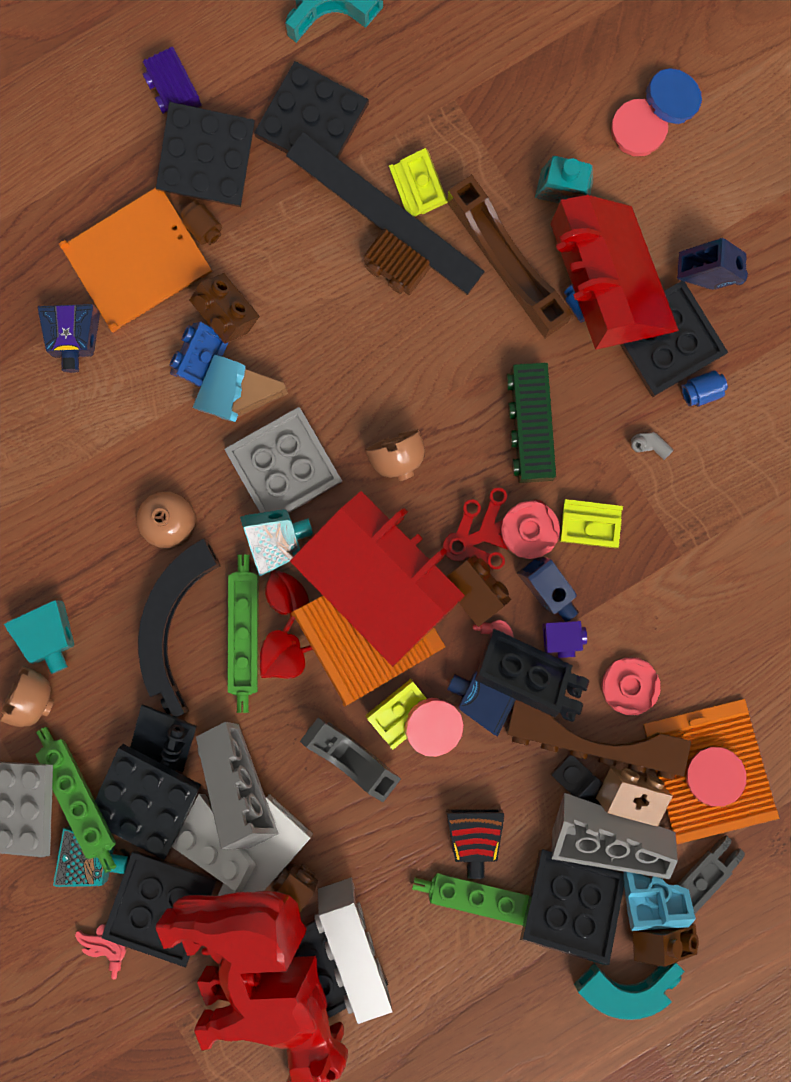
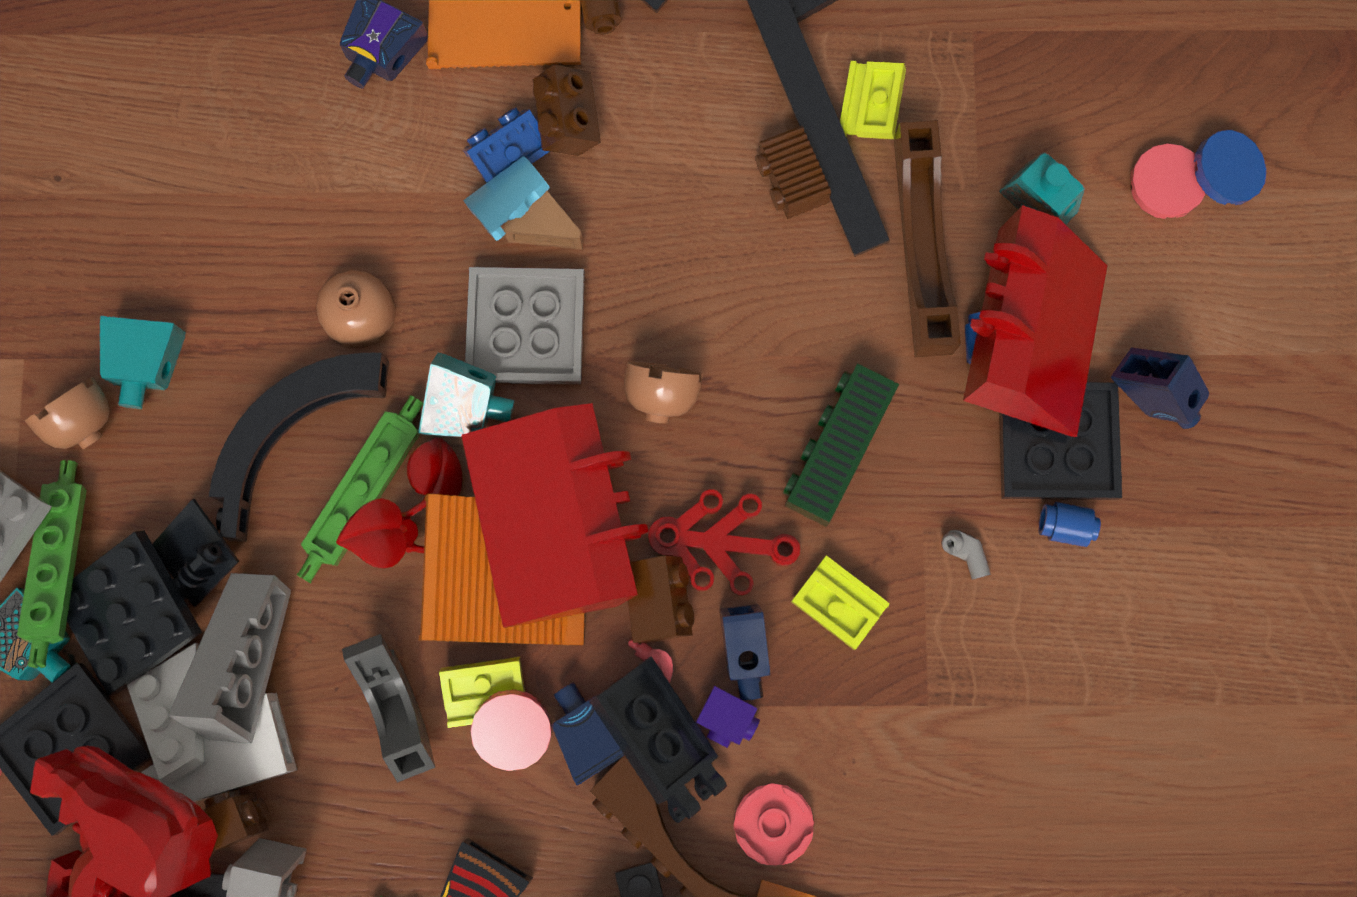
camera: 30 degrees right, 5 degrees down
coral tile [501,501,560,559] -> none

